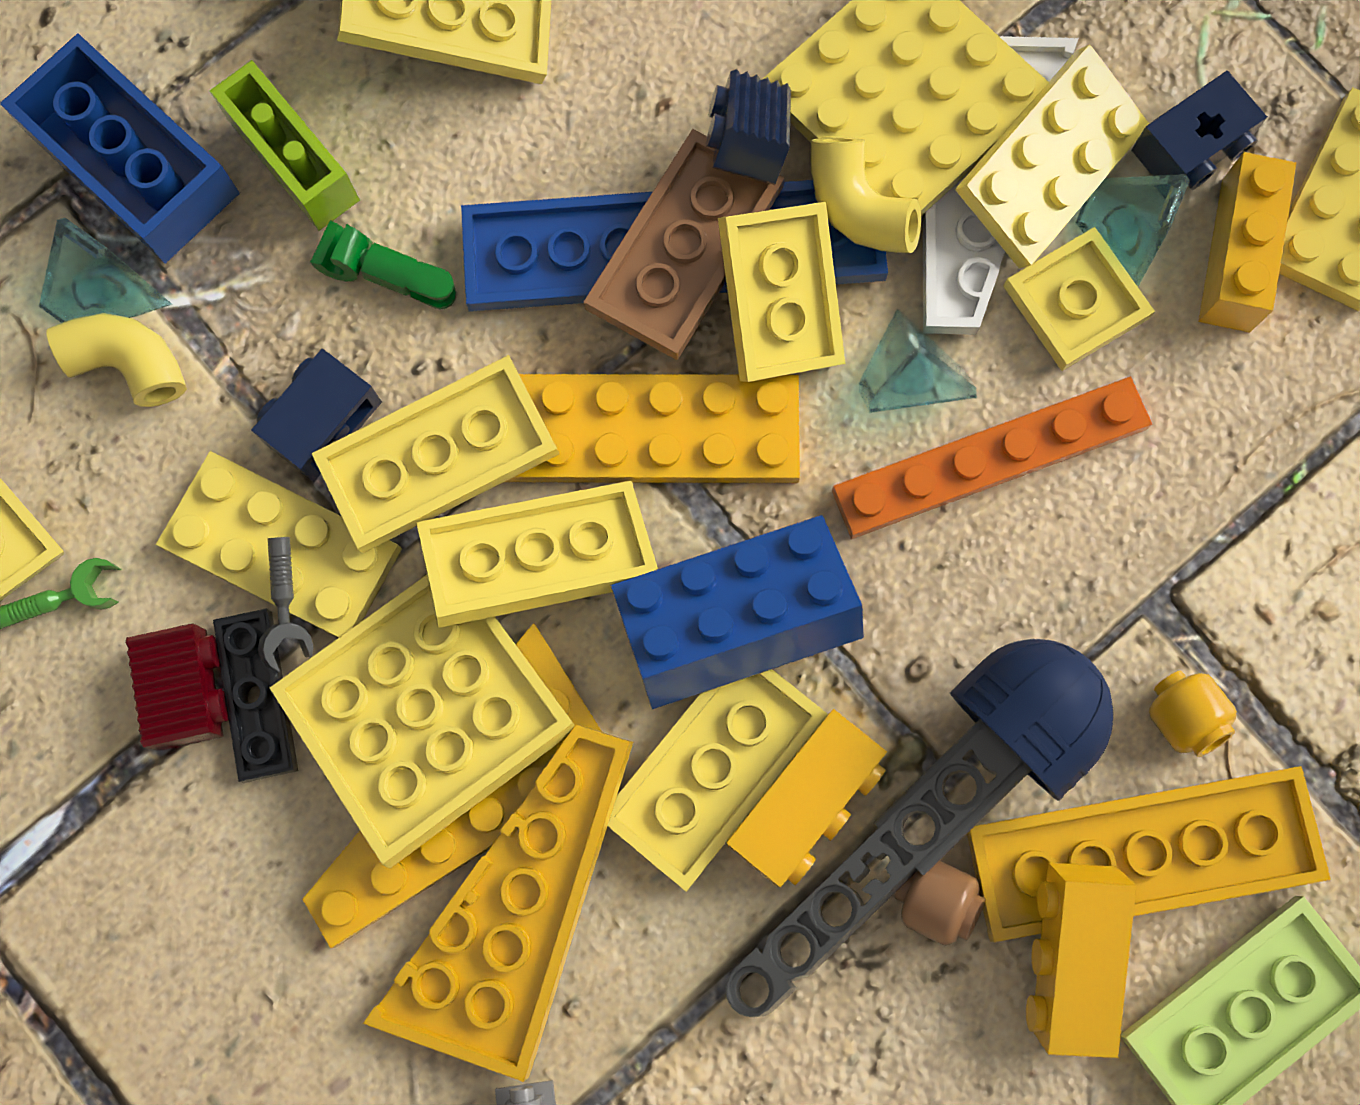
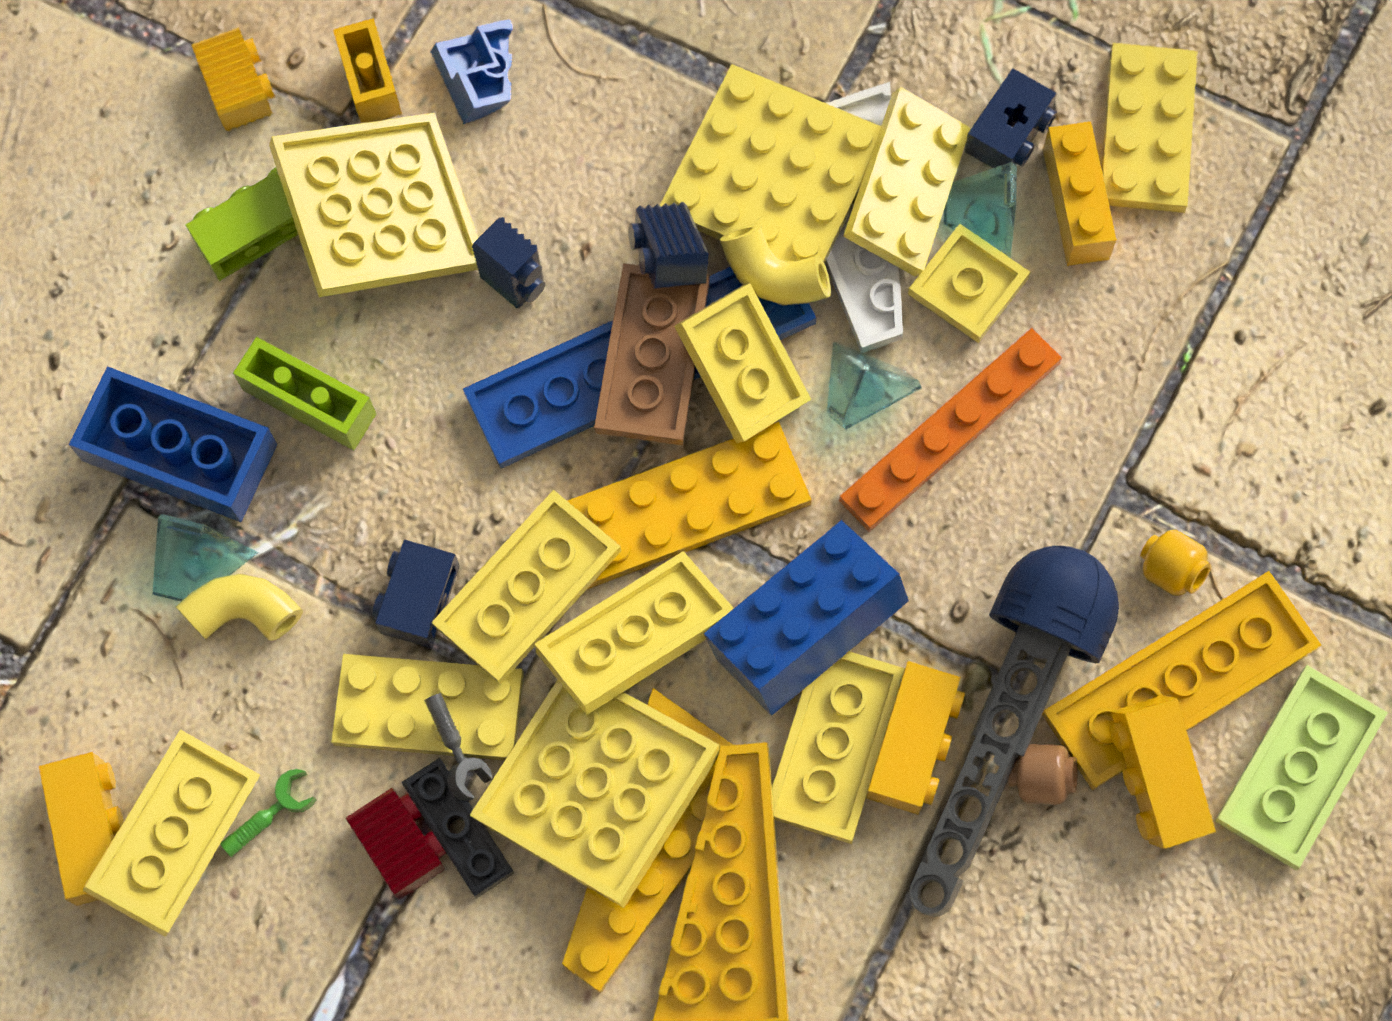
camera: 20 degrees left, 5 degrees down
green piece [310,220,456,309] -> none
none -> dark blue brick [472,217,546,309]

